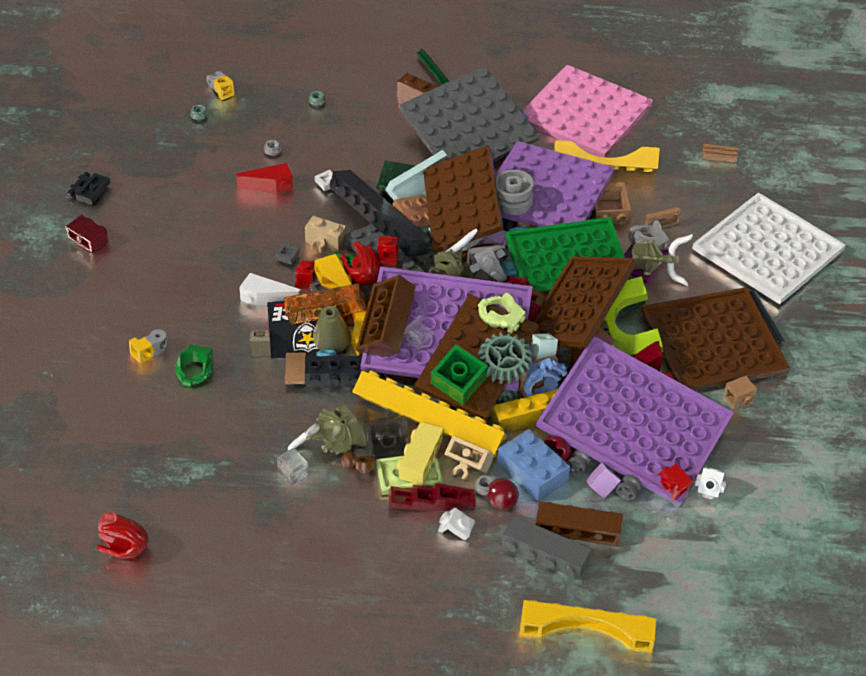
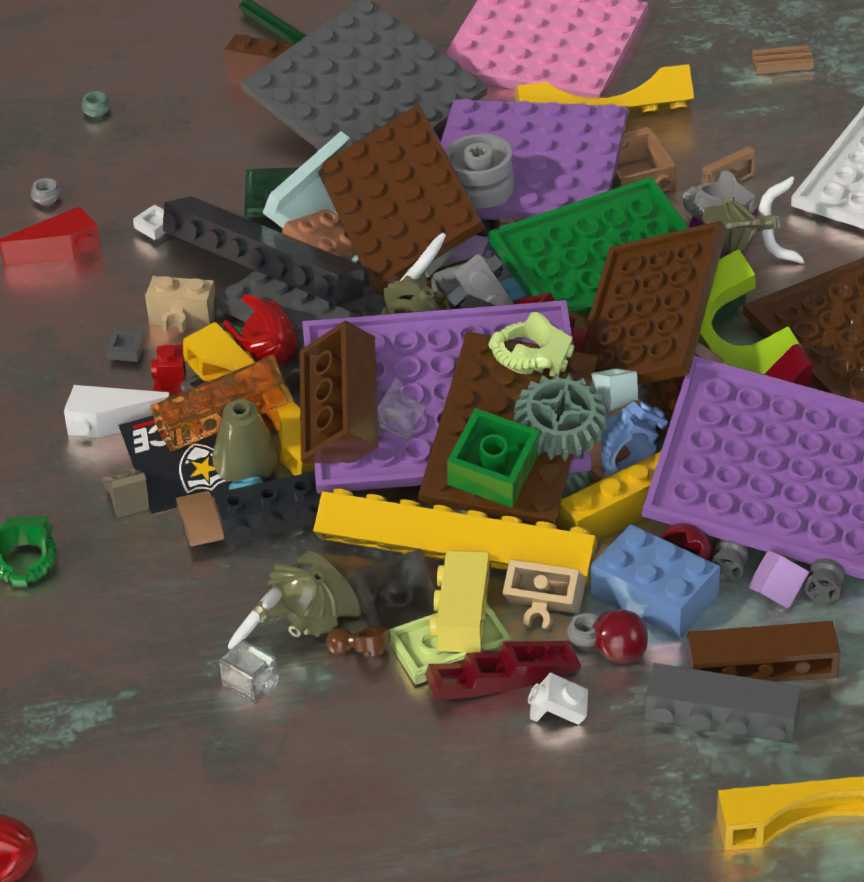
camera: 10 degrees left, 5 degrees down
red brick [377,236,399,266] -> none

